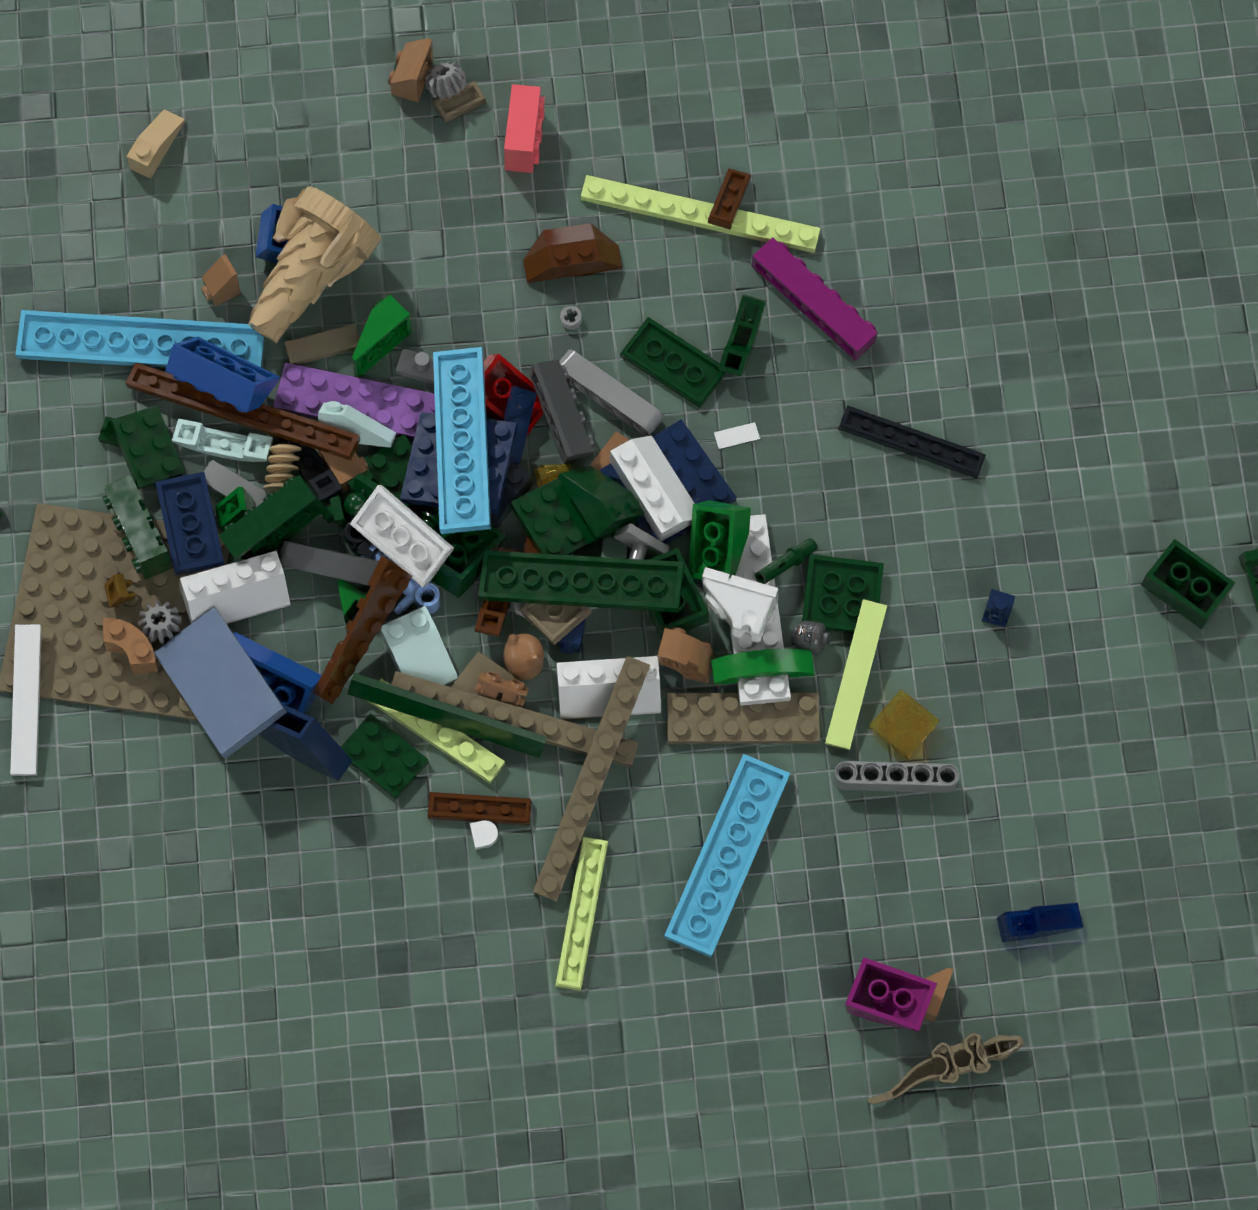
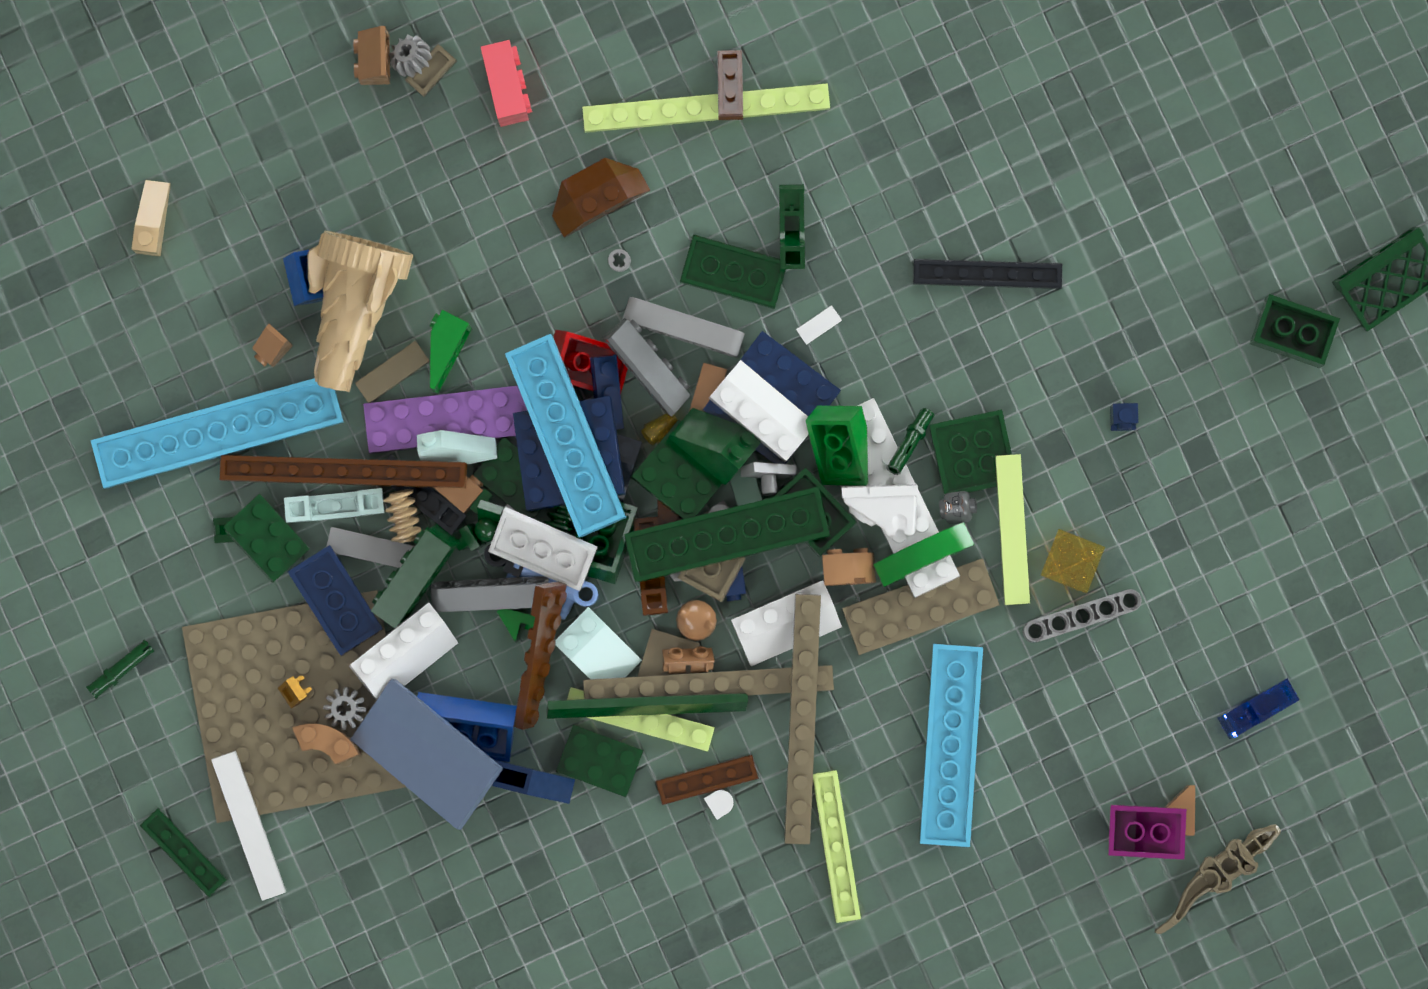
camera: 15 degrees left, 15 degrees up
dark green wedge [102,475,173,580] -> none
blue slope [165,337,280,412] -> none
green slope [215,487,255,529] -> none
light grey tile [396,349,434,385] -> none
magenta brick [751,237,878,361] -> none

